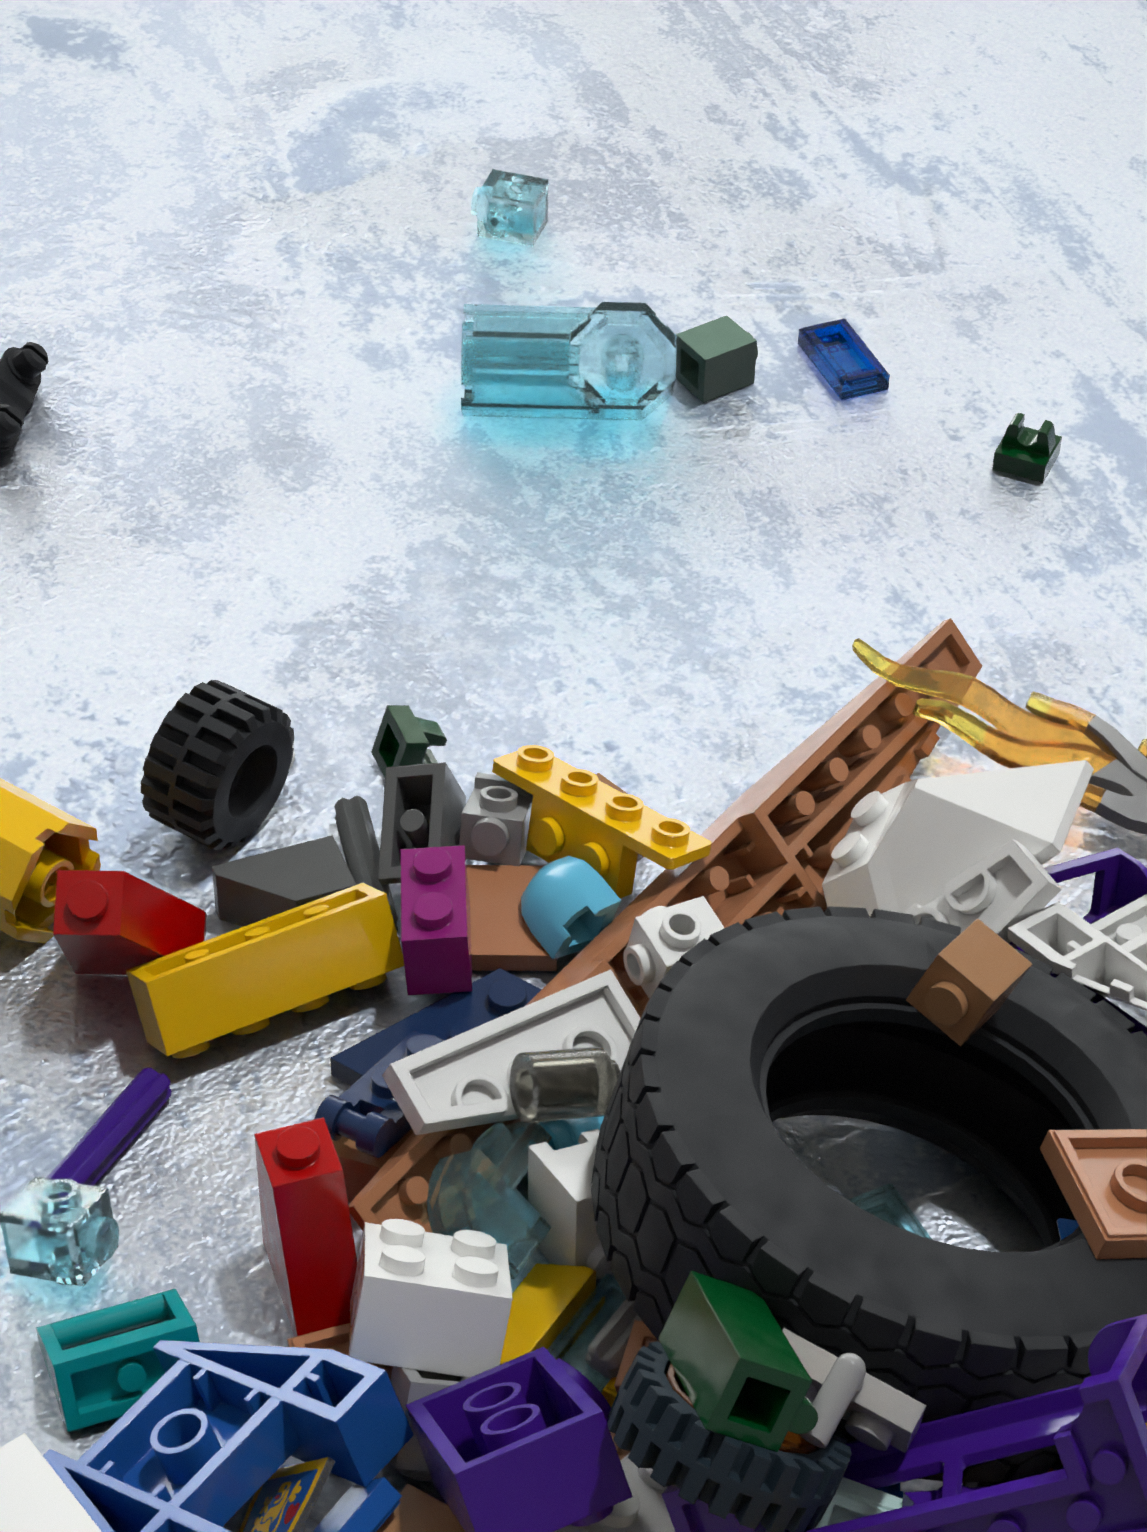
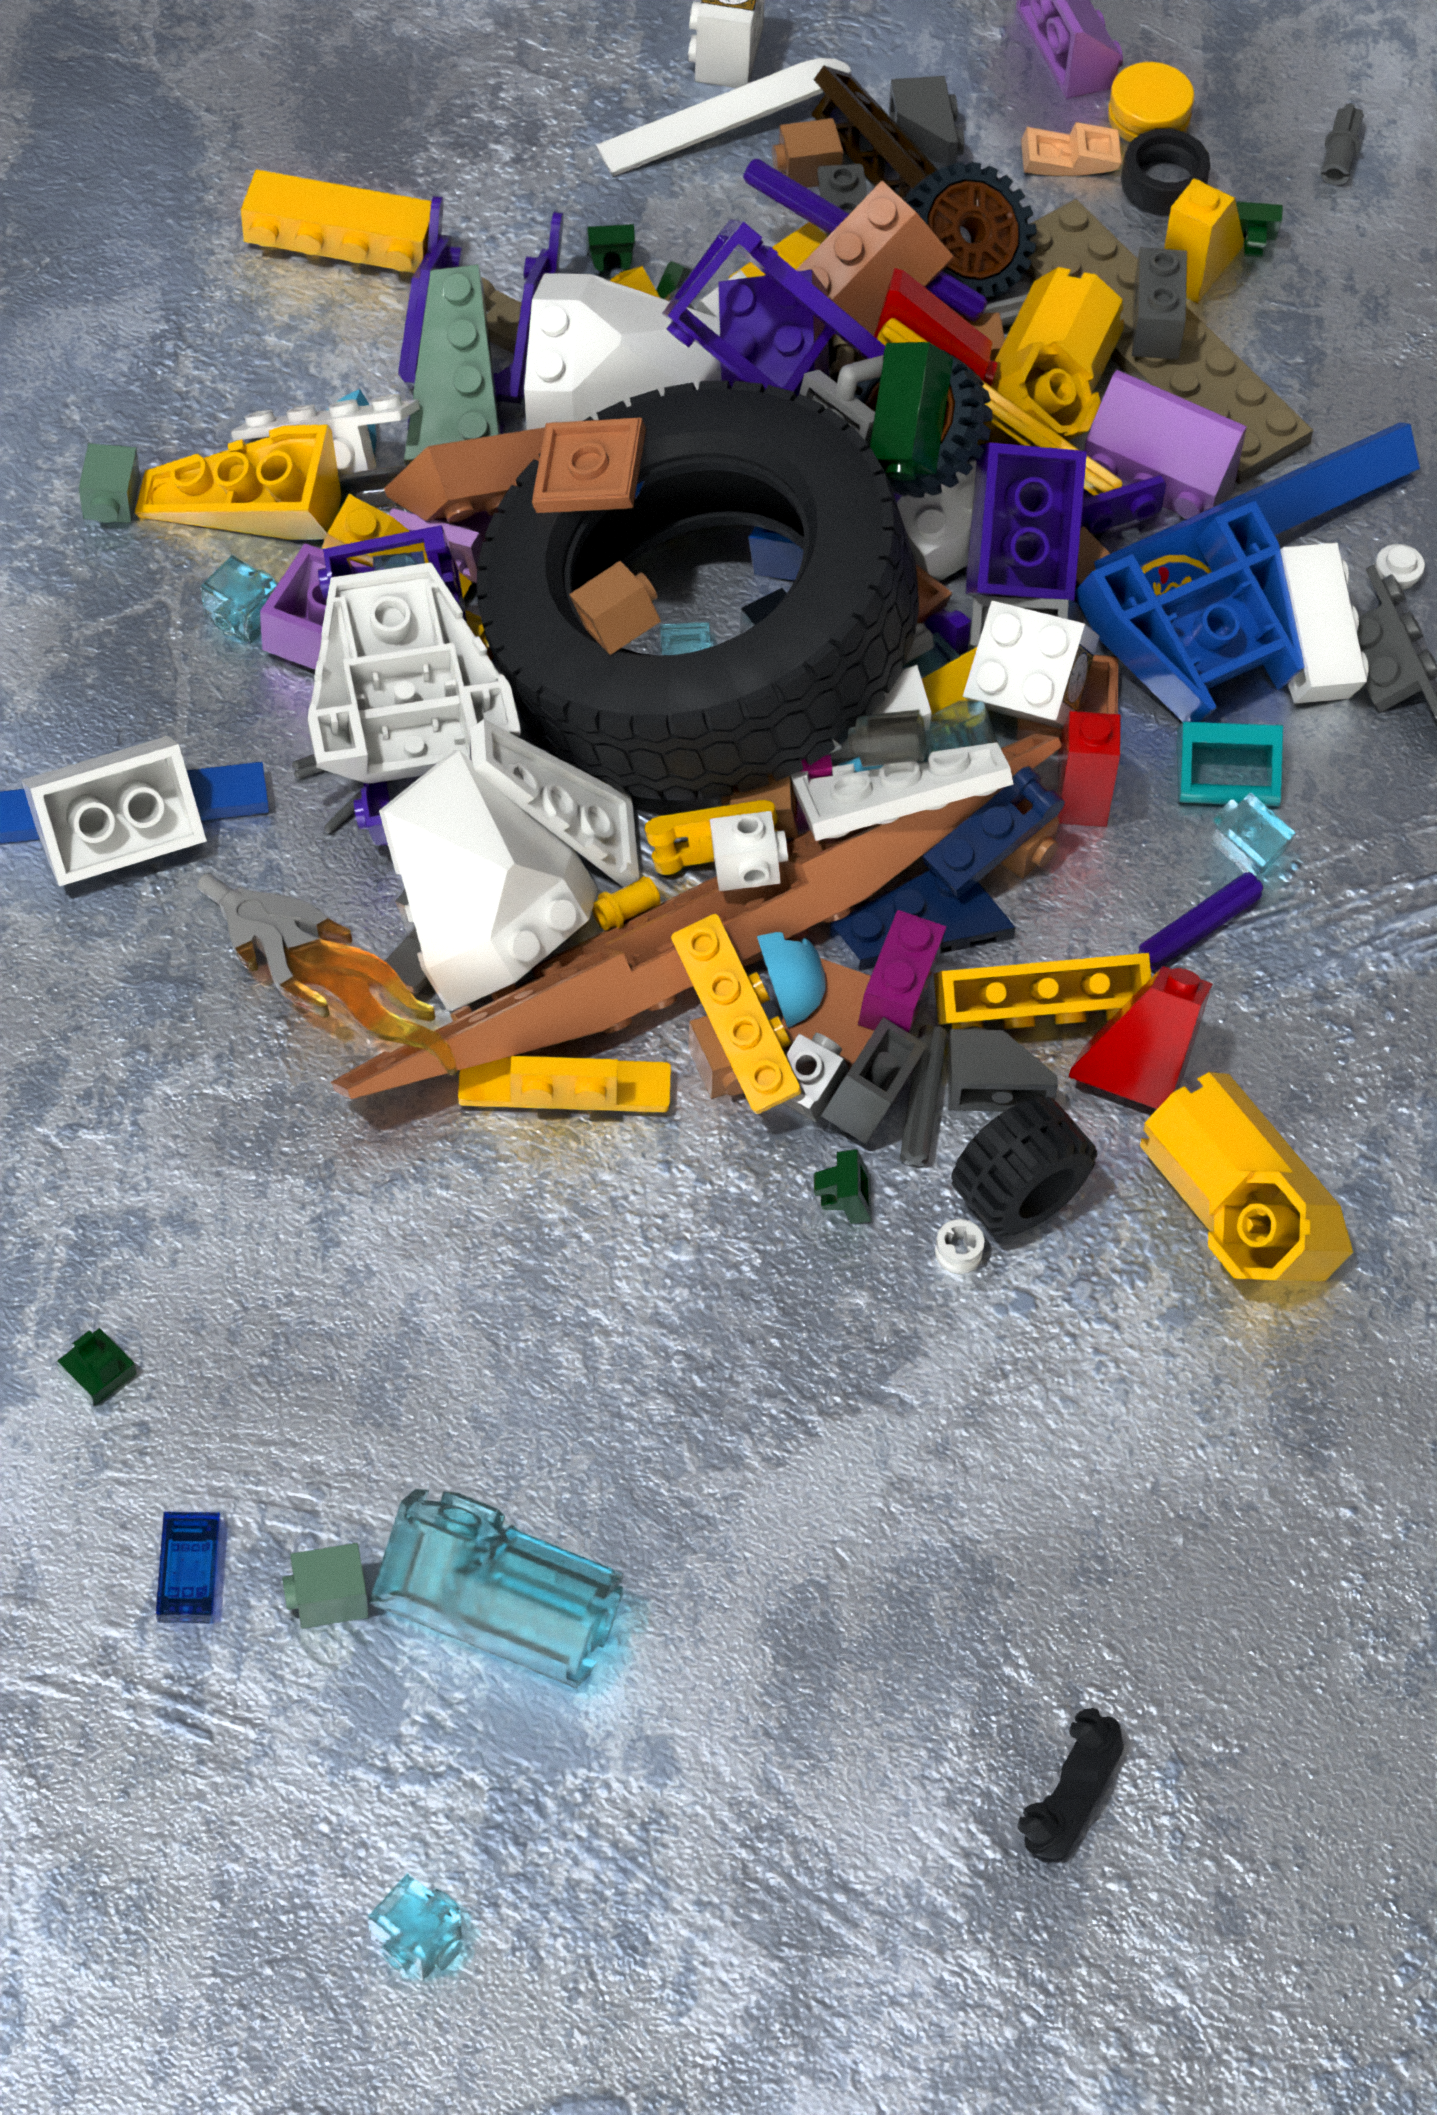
camera: 160 degrees left, 15 degrees up
none -> yellow bracket [458,1056,671,1112]

